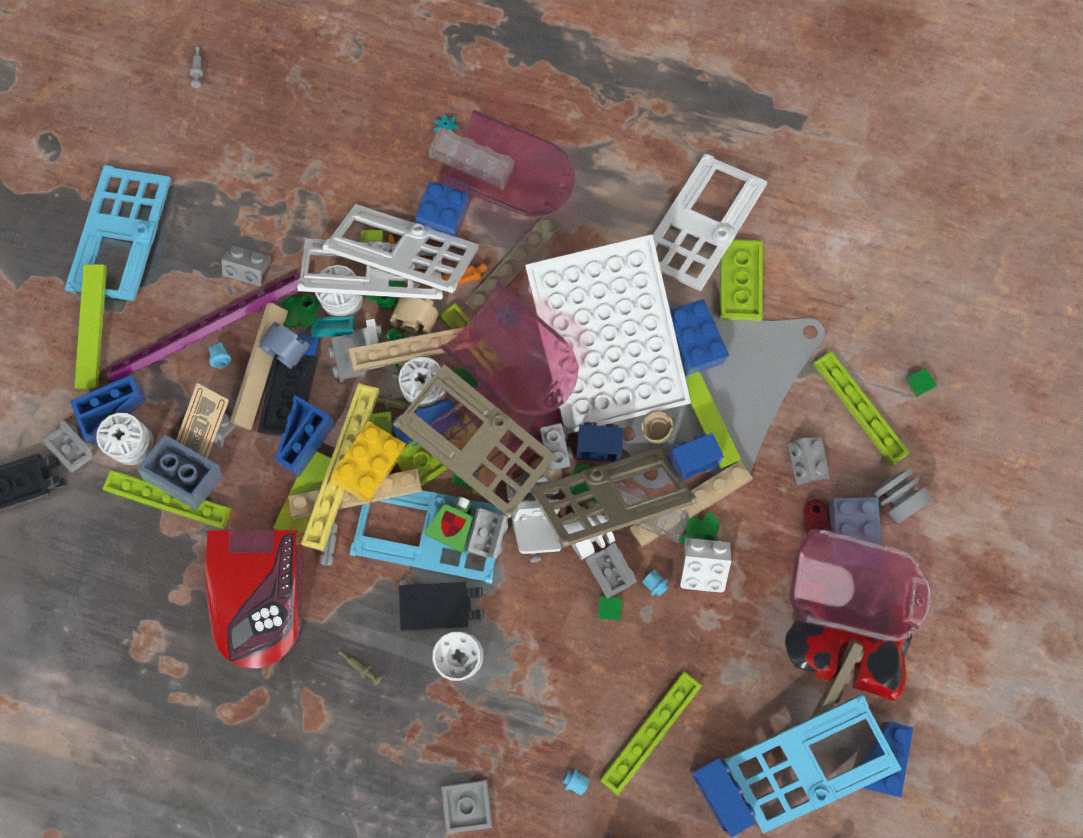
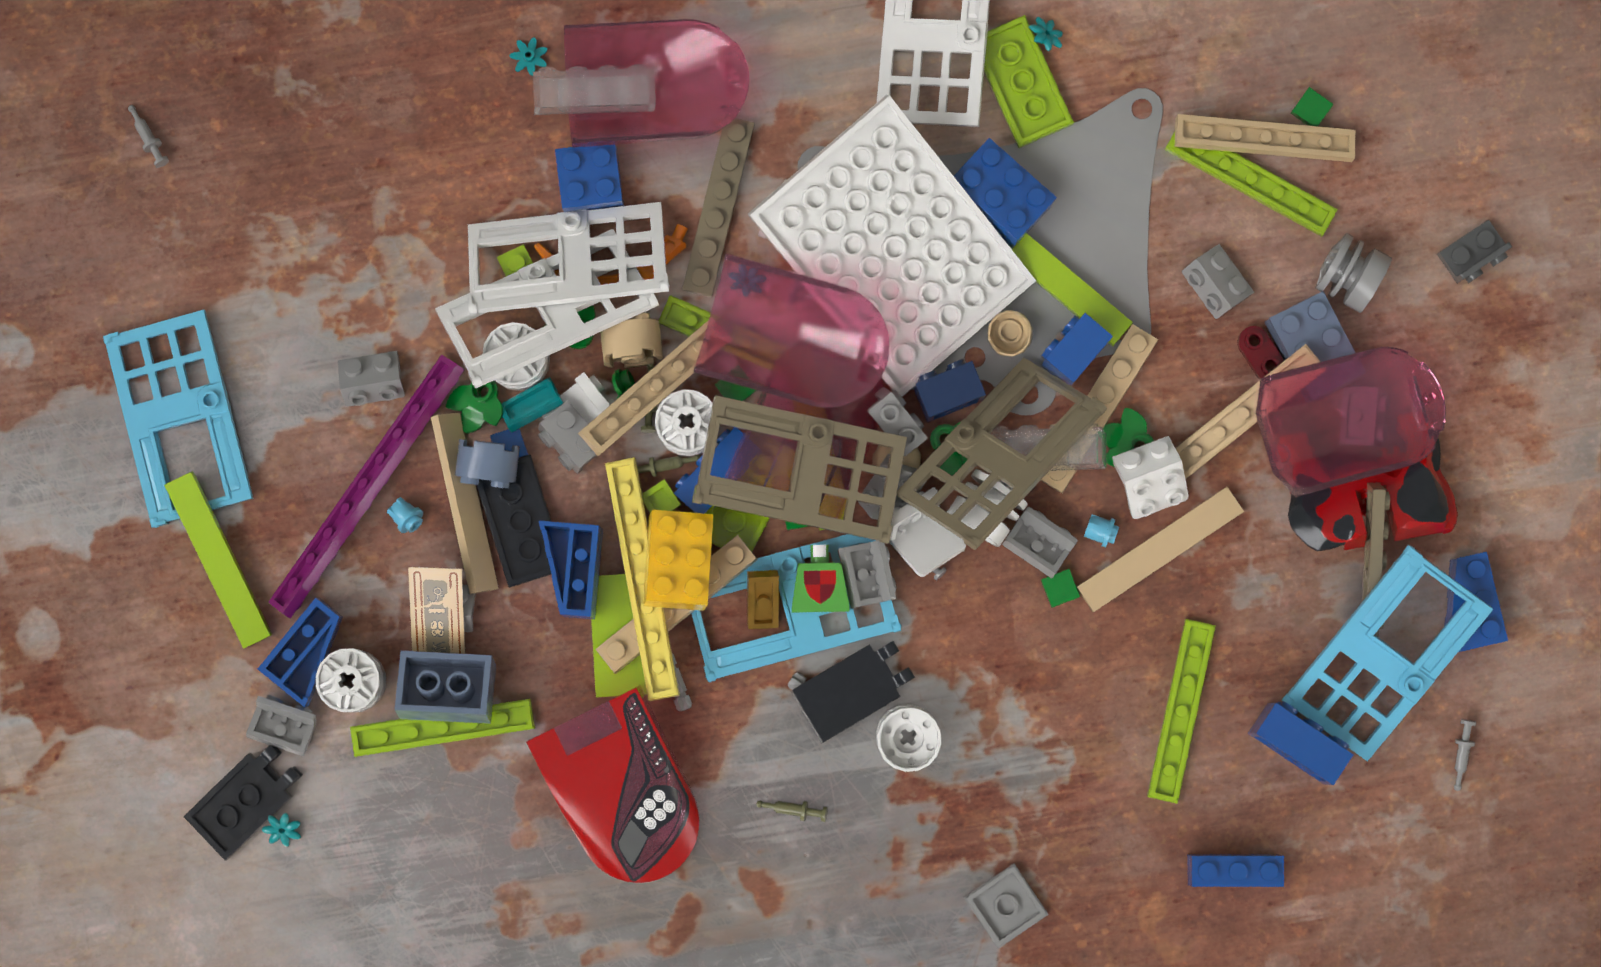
camera: 25 degrees left, 10 degrees up
medium azure hose [562,768,590,796] -> none
none -> teal plant [262,813,301,847]
none -> pearl gold plate [747,570,779,629]
none -> teal plant [1029,17,1063,51]
none -> tan tile [1077,487,1244,612]
none -> tan plate [1175,114,1356,162]
none -> tan tile [1175,344,1326,479]
none -> dark grey bracket [1437,220,1512,284]

